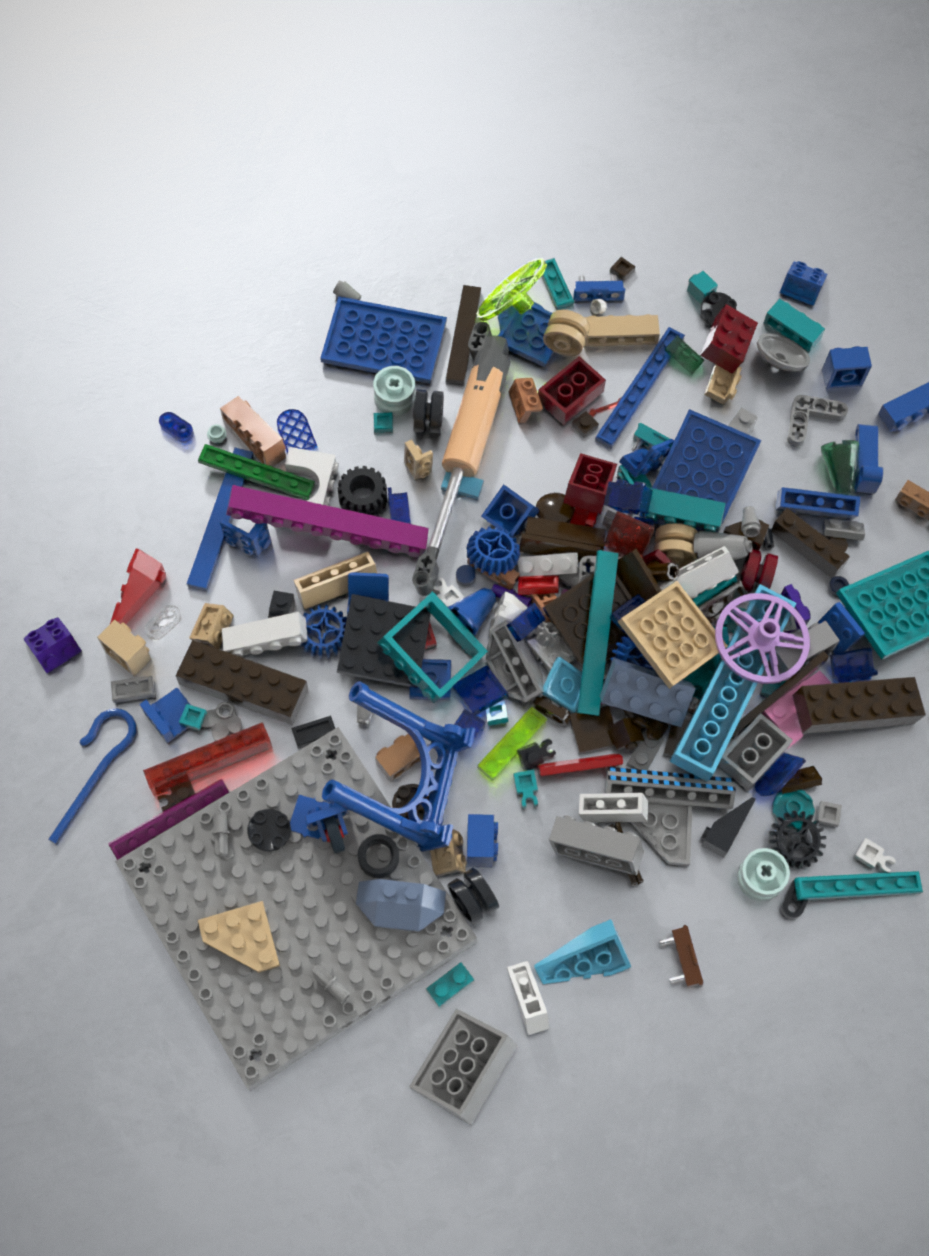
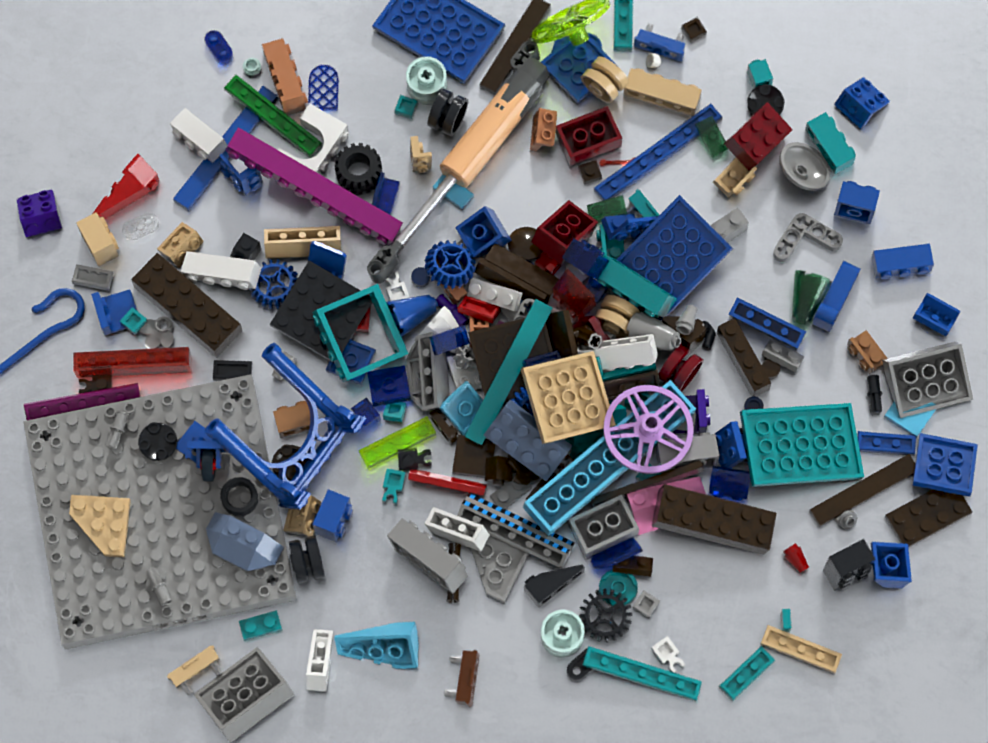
camera: 25 degrees right, 5 degrees up
none -> tan piece [167,645,222,695]
none -> white brick [170,108,227,163]
none -> clear green plate [587,195,628,223]

